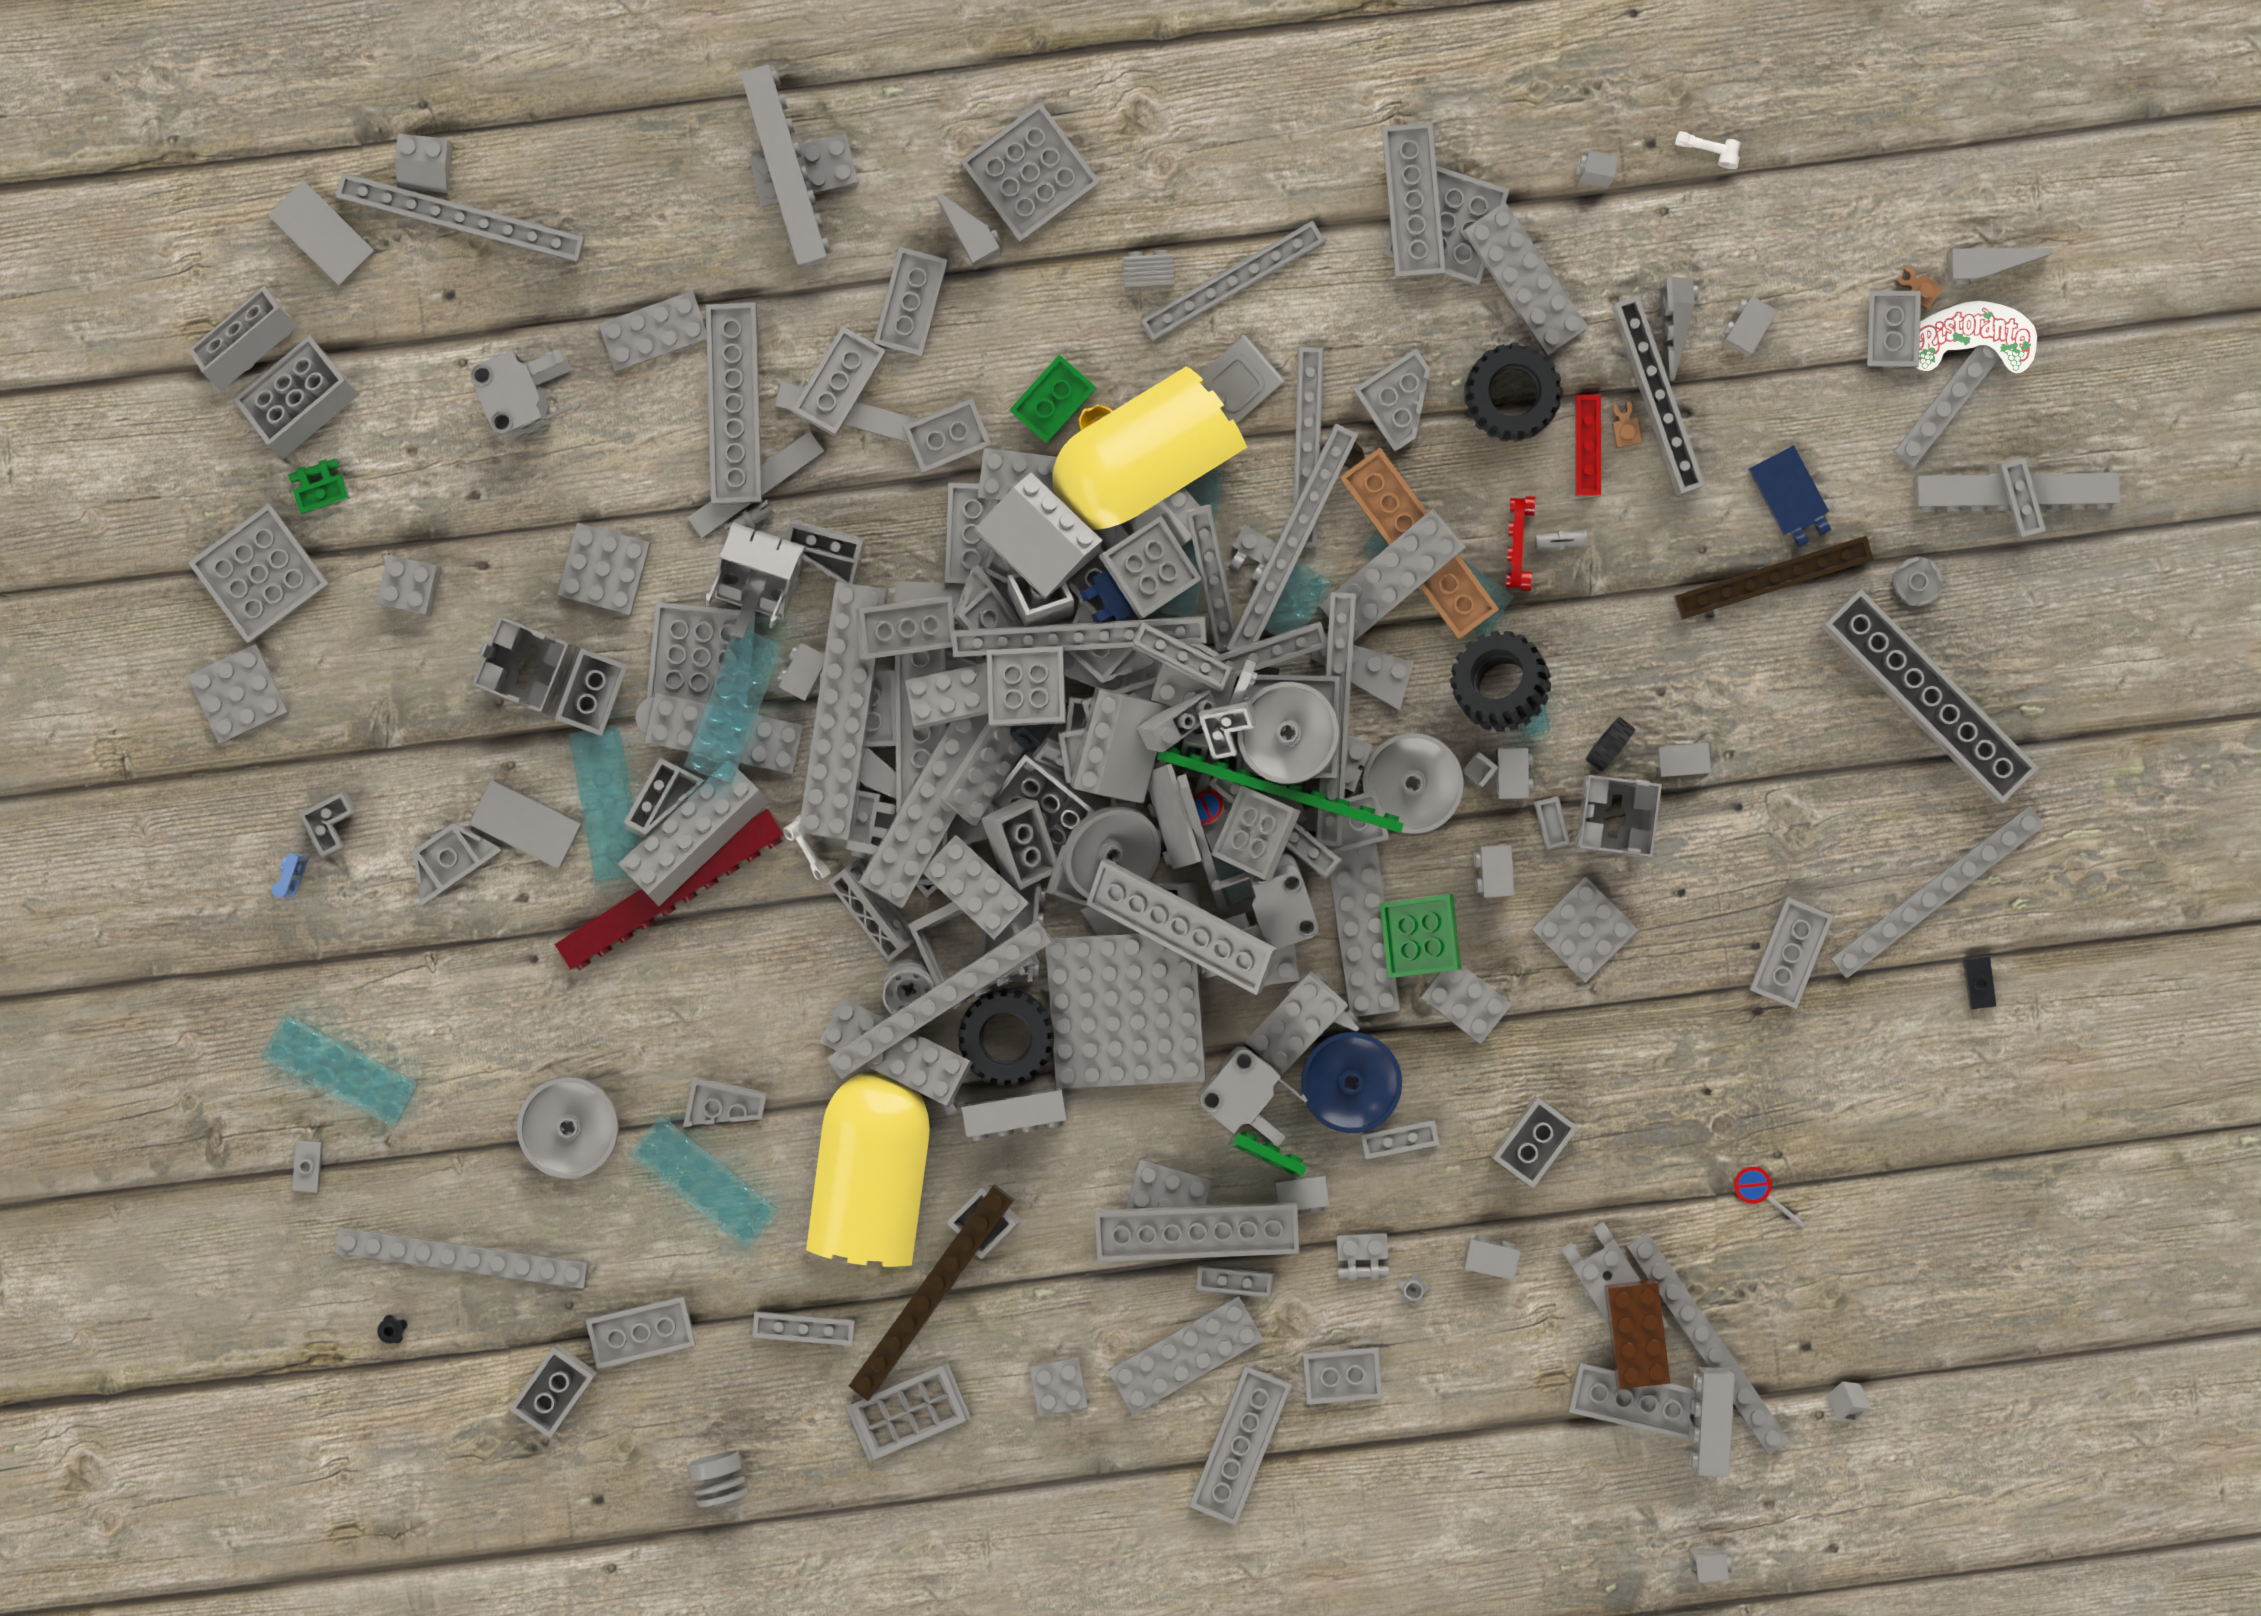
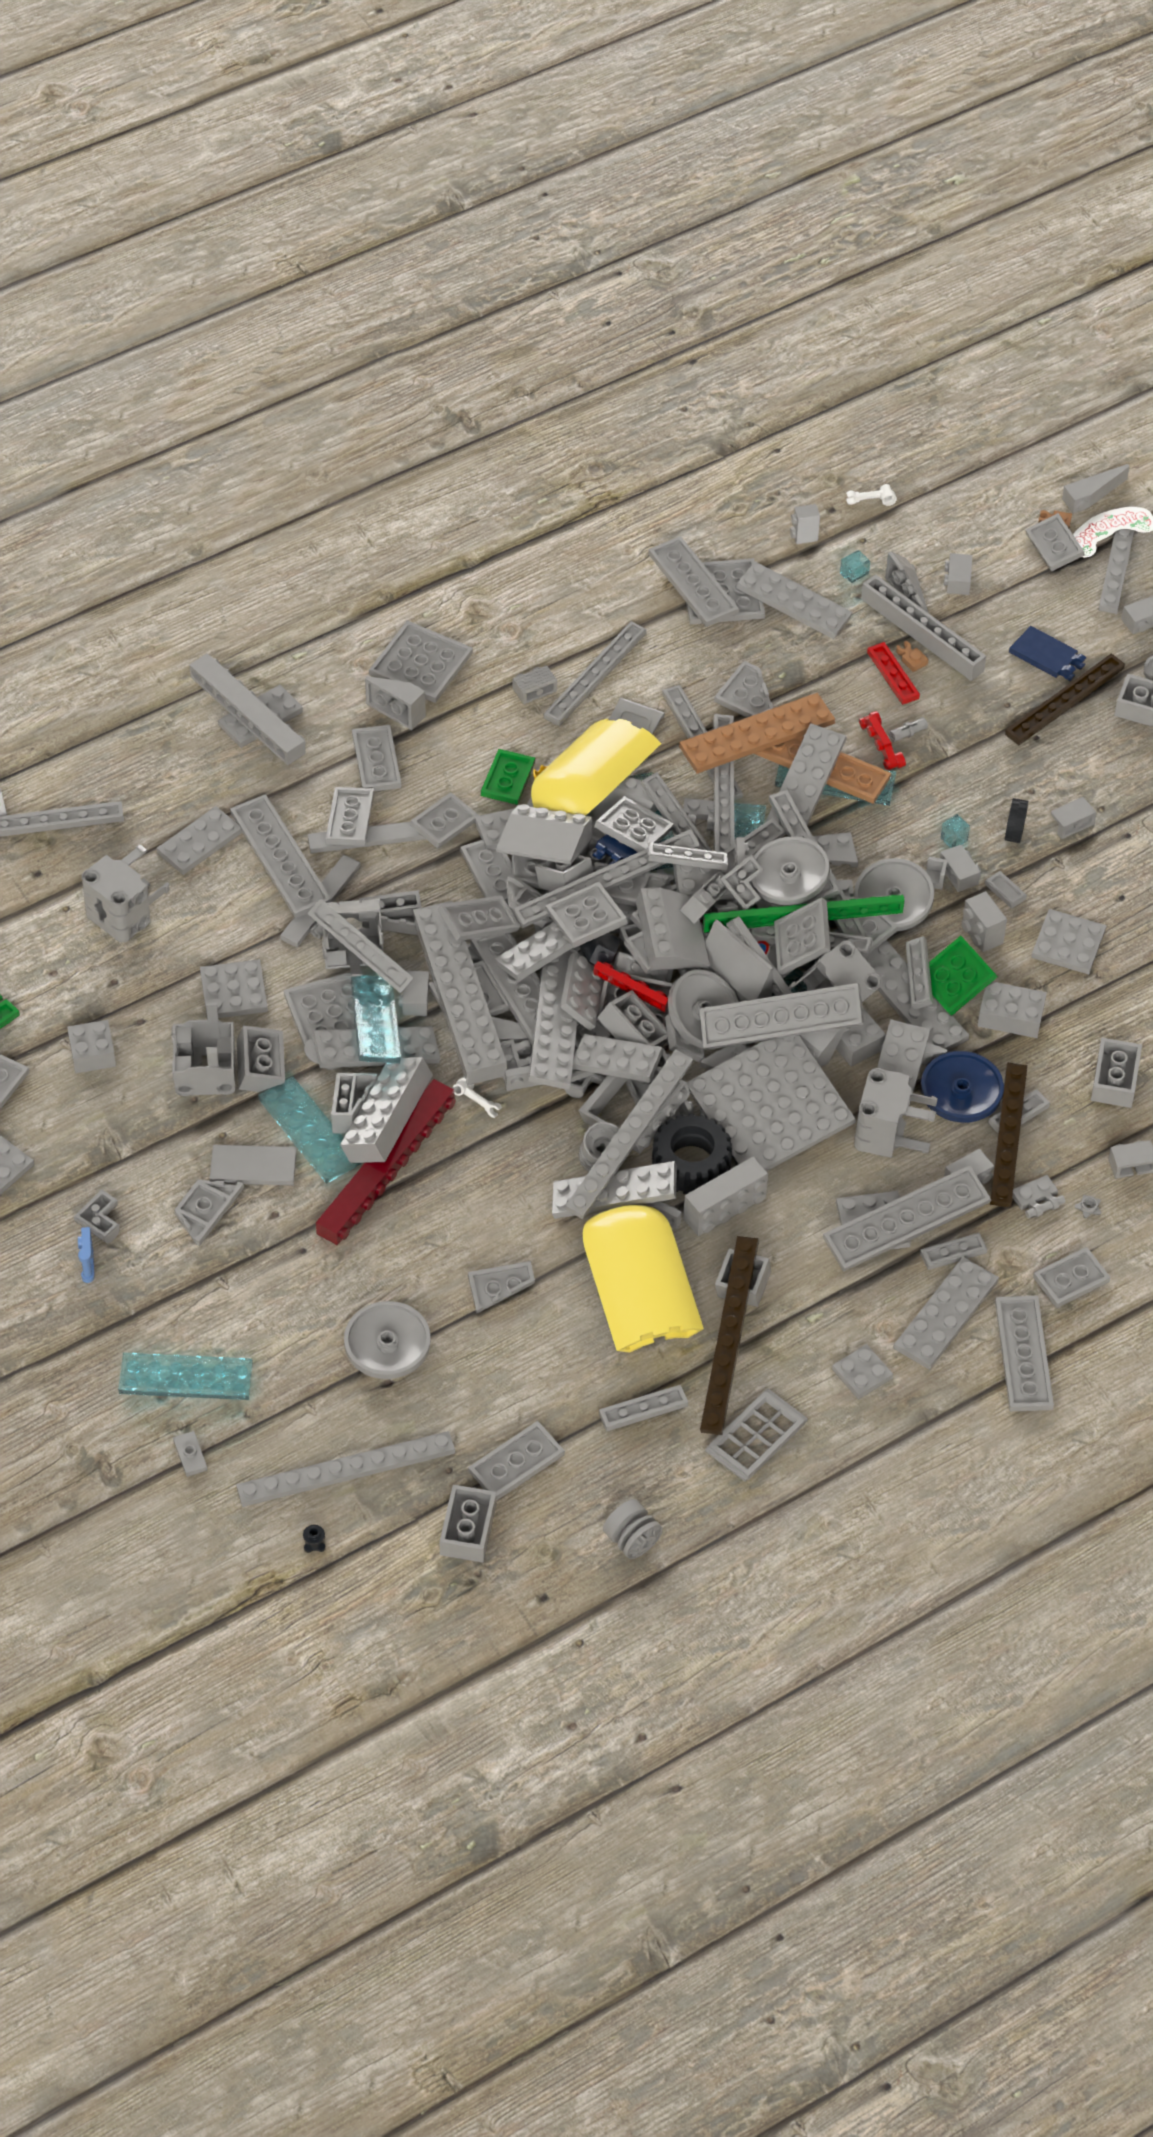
camera: 25 degrees left, 35 degrees down
clear light blue plate [629,1115,779,1249] -> none
light grey fence [828,859,916,962] -> none
green plate [1228,1131,1307,1177] -> none
black tyre [1450,631,1551,732] -> none
black tyre [1464,343,1562,442] -> none
light grey piece [1575,774,1662,859] -> none
none -> light grey plate [307,898,413,993]
none -> red plate [594,961,668,1012]
none -> medium nougat plate [679,693,835,774]
none -> clear light blue brick [840,550,870,583]
none -> light grey tile [906,936,933,1010]
none -> dark brown plate [990,1062,1028,1208]

